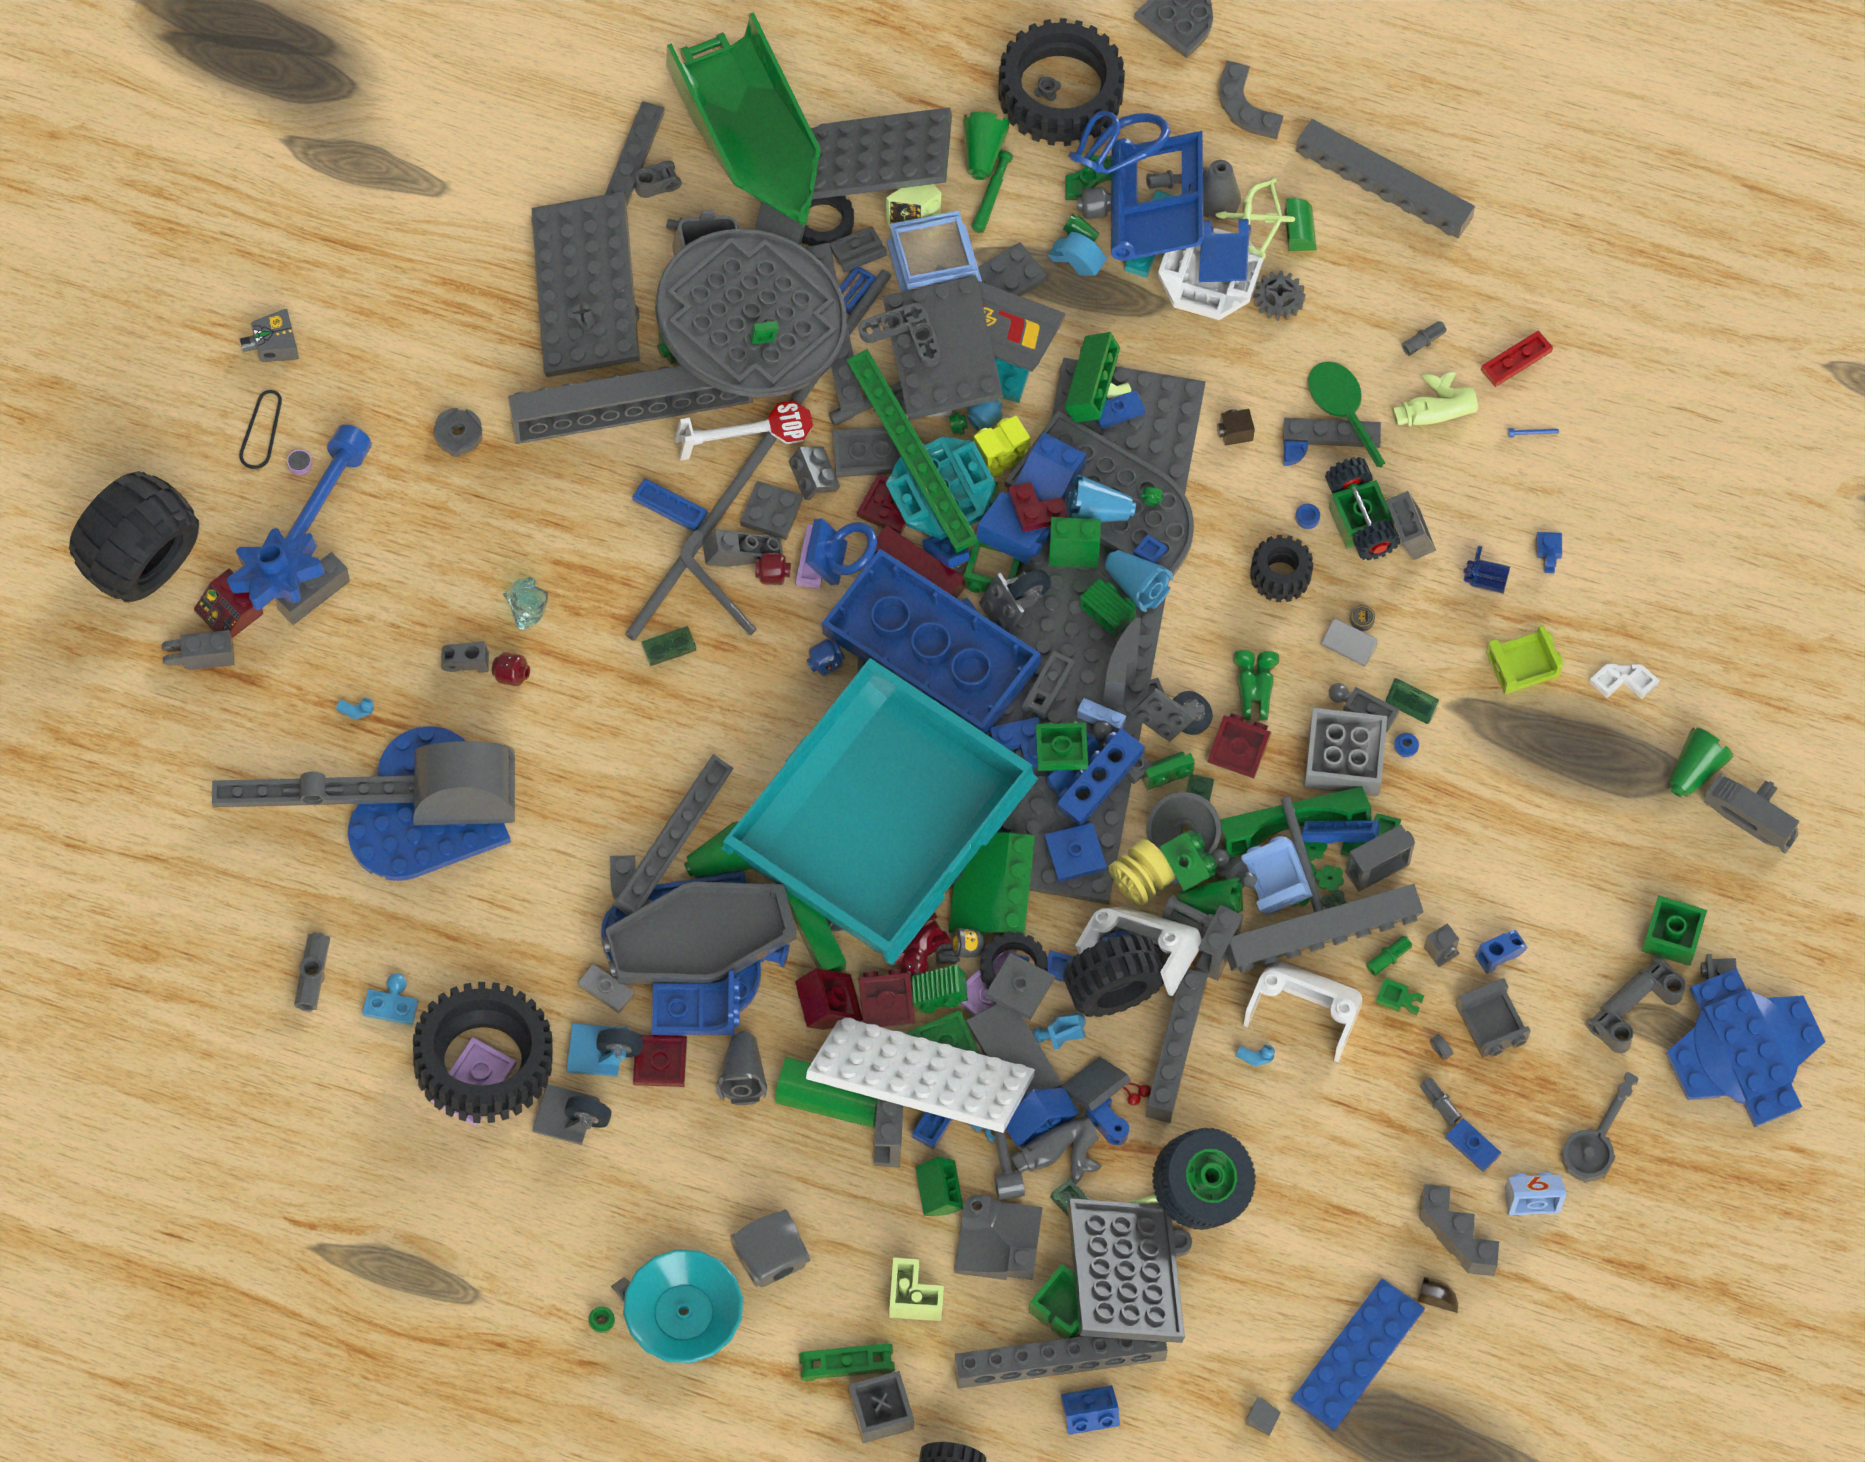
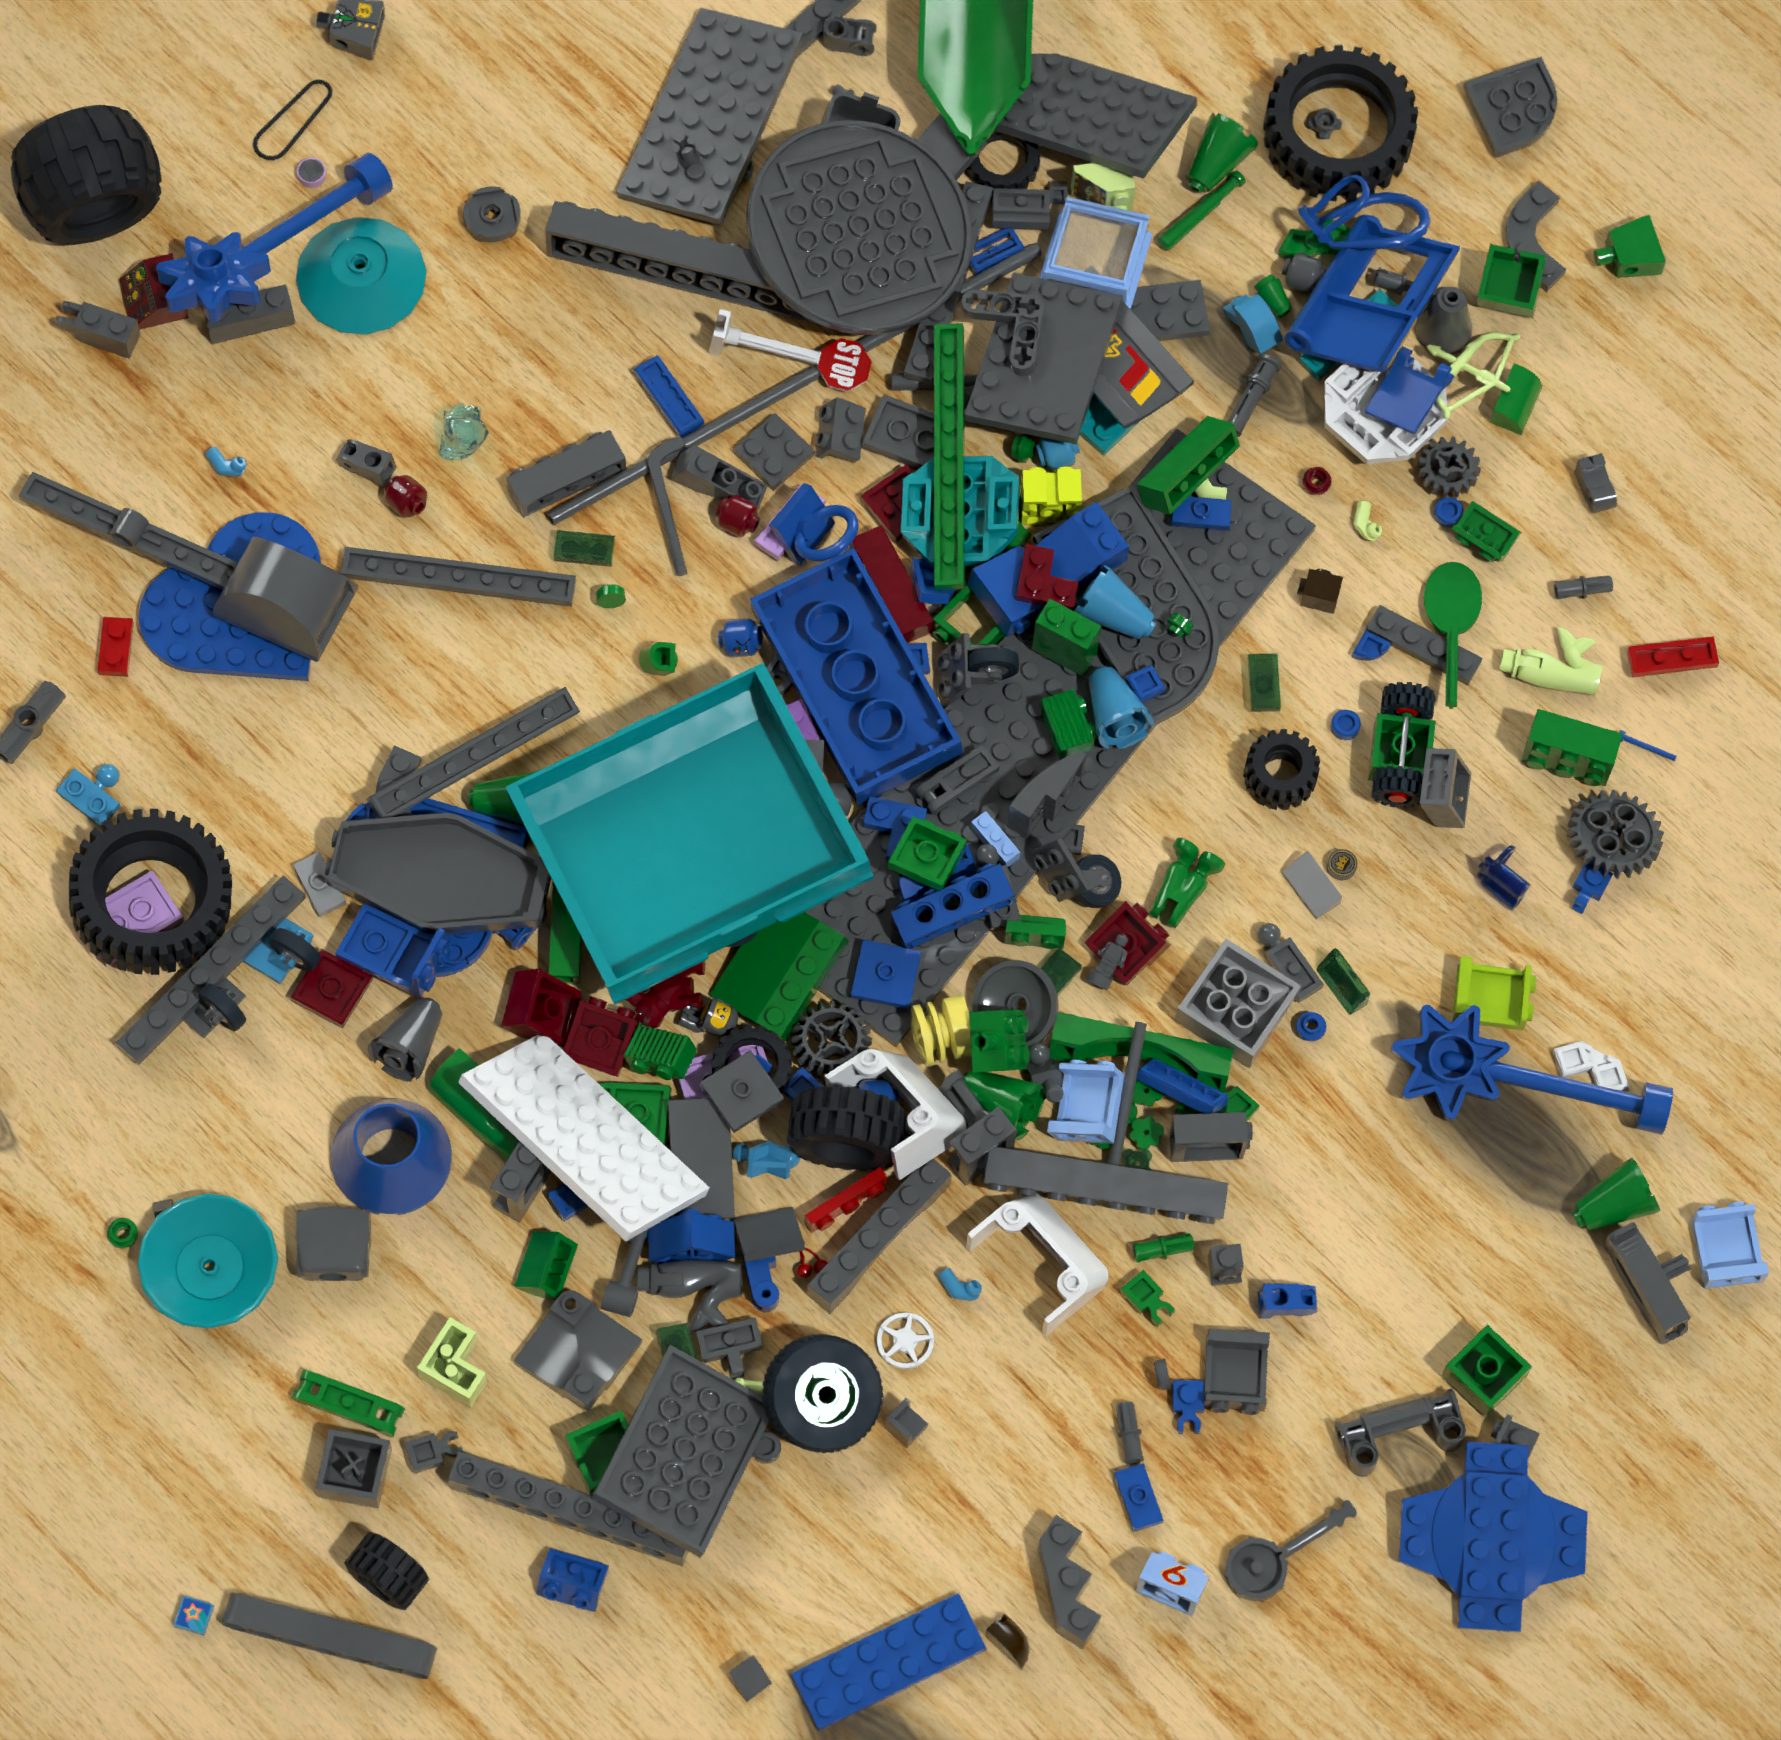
camera: 25 degrees right, 5 degrees up
green tile [749,321,779,344] -> none
dark grey brick [1296,119,1475,239] -> none
none -> red plate [98,617,134,677]
none -> dark grey plate [116,875,306,1065]
none -> teal dish [296,217,427,335]
none -> blue cone [331,1099,452,1215]
none -> dark grey plate [341,547,576,607]
none -> dark grey plate [405,1431,463,1474]
none -> dark grey brick [506,430,626,518]
none -> green tile [596,584,626,608]
none -> green plate [639,642,678,676]
none -> dark grey plate [696,1317,763,1380]
none -> dark grey gear [791,1000,872,1080]
none -> red plate [804,1167,887,1233]
none -> white wheel [877,1313,934,1369]
none -> dark grey panel [885,1398,928,1448]
none -> dark grey piece [1049,181,1067,204]
none -> dark grey piece [1087,933,1128,990]
none -> blue plate [1172,1380,1204,1434]
none -> dark grey pin [1228,354,1282,437]
none -> clear green plate [1248,653,1281,712]
none -> dark red plate [1302,467,1332,495]
none -> yellowish green arm [1354,501,1382,541]
none -> blue piece [1391,1005,1673,1135]
none -> blue tile [1434,497,1464,527]
none -> green bracket [1452,501,1522,562]
none -> green piece [1477,244,1546,318]
none -> green brick [1521,709,1623,787]
none -> dark grey gear [1567,790,1664,879]
none -> dark grey leg [1574,453,1617,513]
none -> green torso [1594,215,1666,278]
none -> light blue panel [1691,1202,1769,1289]

